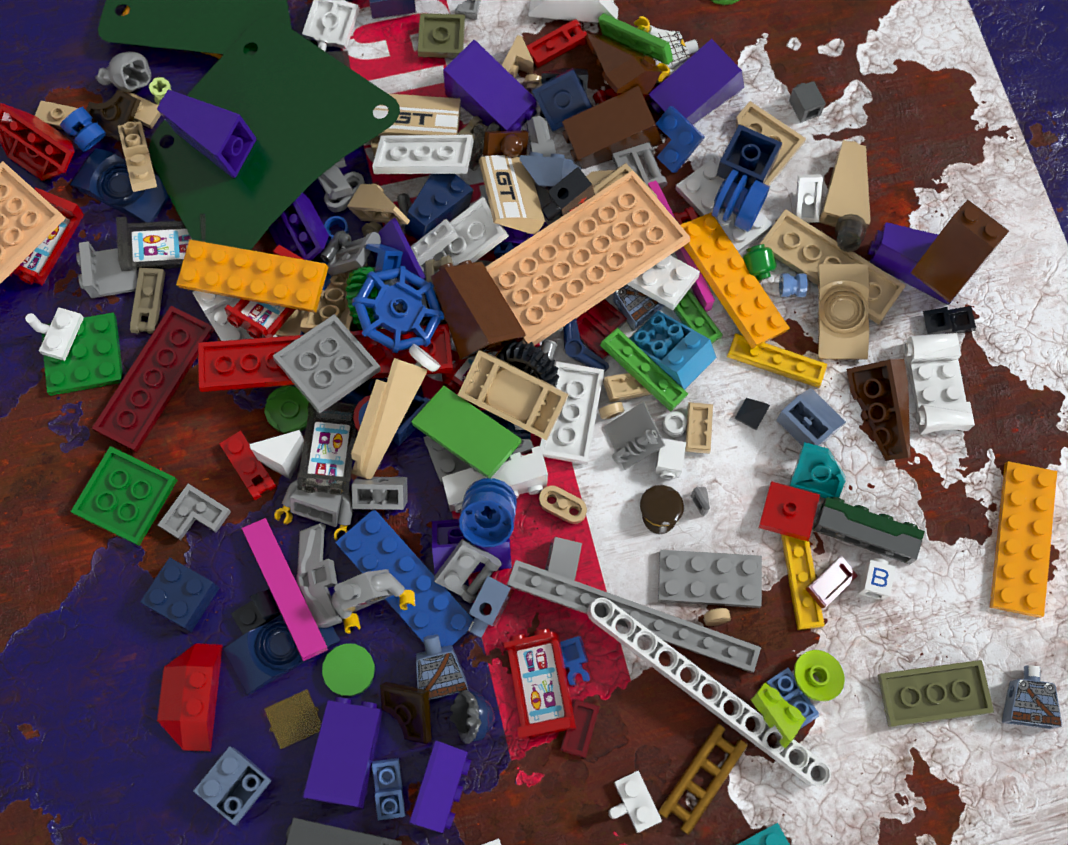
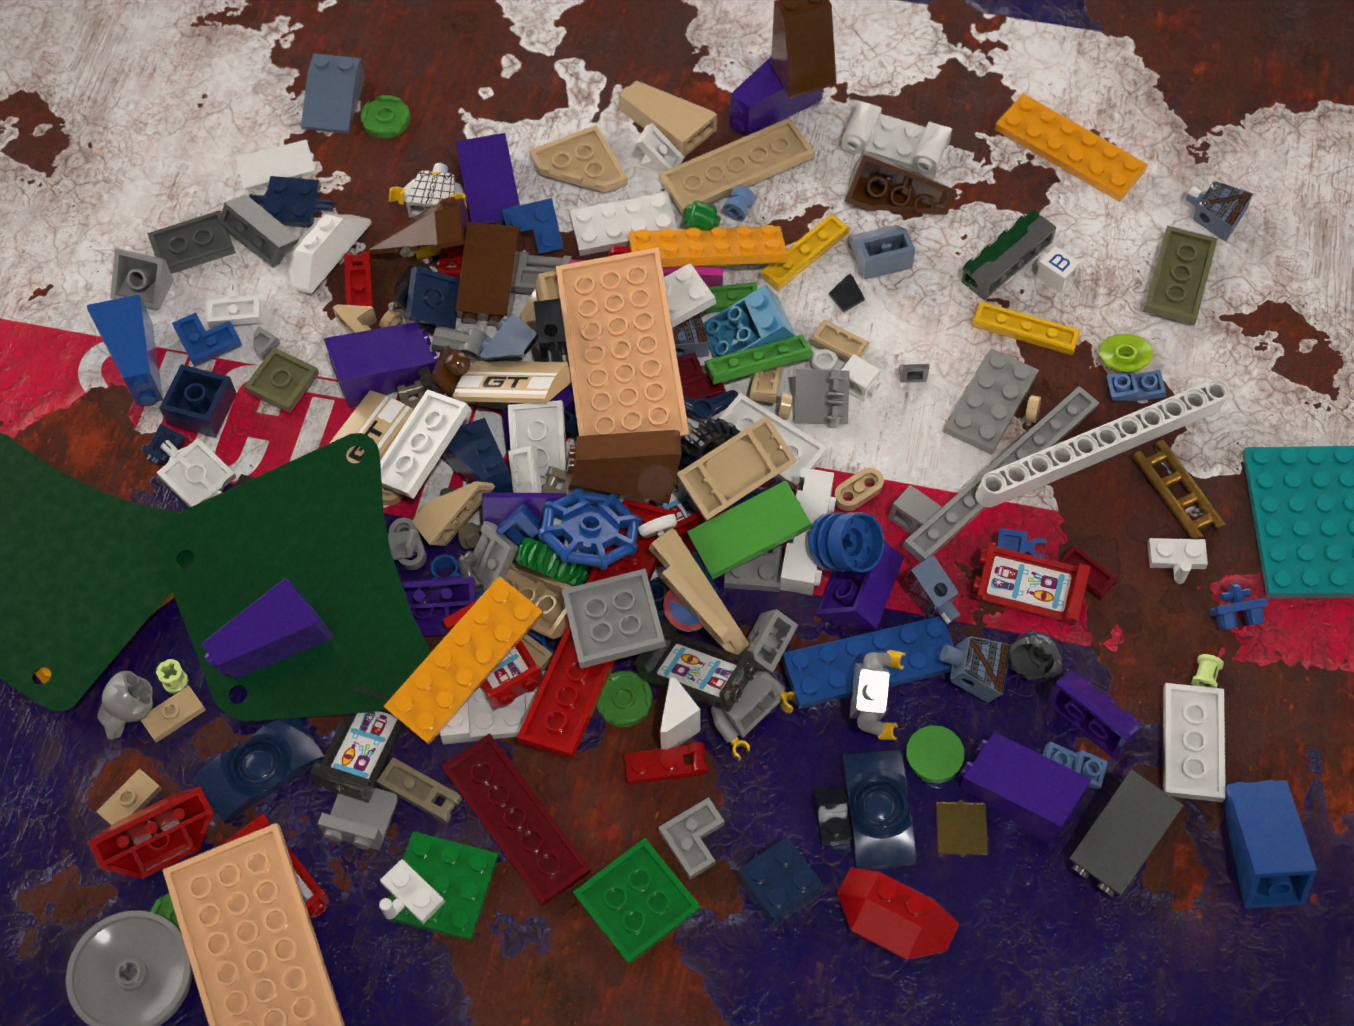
camera: 60 degrees left, 10 degrees down
blue wheel [60,107,106,152] -> none
dark brown tile [86,90,141,142] -> none
tan slope [118,121,157,192] -> none
sand blue slope [194,746,272,826] -> none
dark pink tile [242,518,328,661] -> none
light grey plate [296,523,343,628] -> none
dark brown tile [380,682,432,744] -> none
light grey plate [434,539,502,603] -> none
bright green tile [598,13,673,65] -> none
dark brown piece [640,485,684,534] -> none
blue wheel [711,169,770,232] -> none
dark blue brick [716,124,782,188] -> none
lime wing [751,682,806,748] -> none
red plate [759,481,820,542] -> none
dark grey brick [789,81,826,123] -> none
teal plate [789,442,846,498] -> none
tile [805,556,858,609] -> none
tan slope [818,264,869,360] -> none
clear smoke piece [835,214,867,252] -> none
black slope [923,306,976,335] -> none

